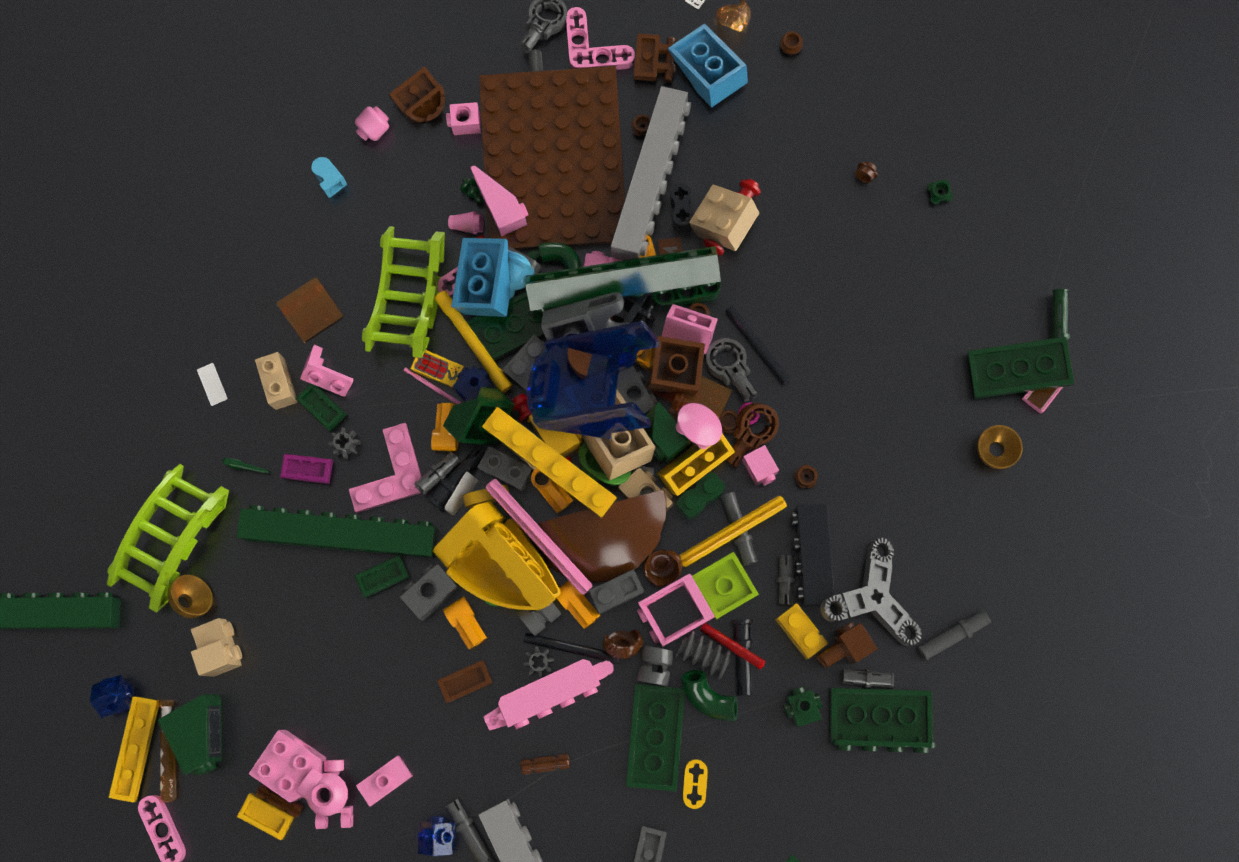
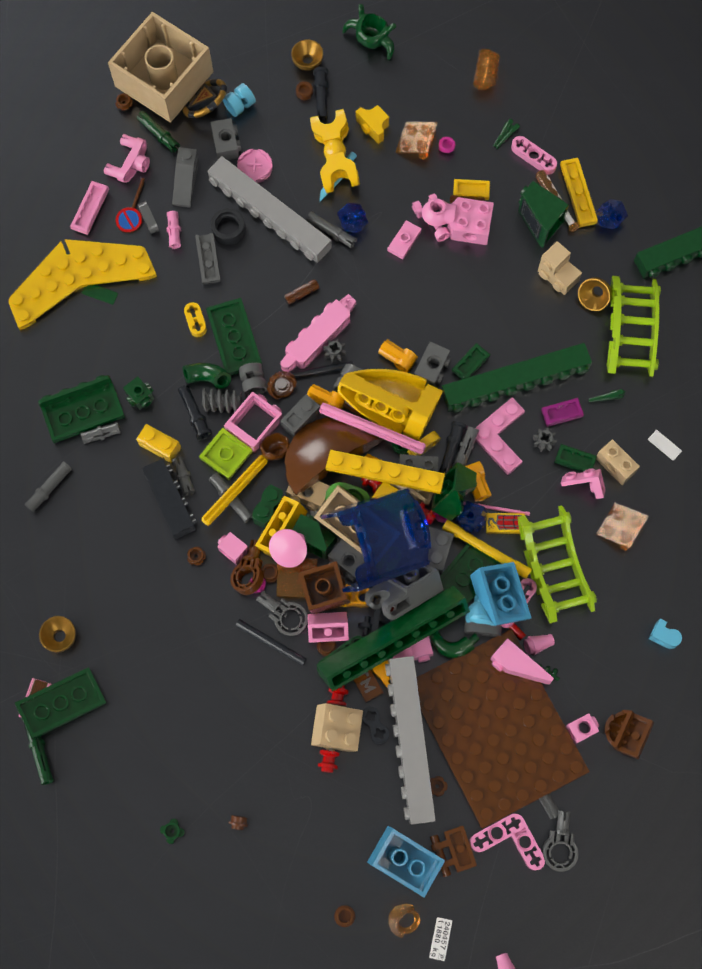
camera: 155 degrees right, 5 degrees down
bright pink head [355,106,389,141] -> none
reddish brown tile [437,660,493,704] -> none
white sticker [445,472,479,515] -> none
reddish brown tile [567,348,592,379] -> none
red bar [700,623,765,669] -> none
reddish brown brick [816,622,878,668] -> none
piece [820,538,922,646] -> none

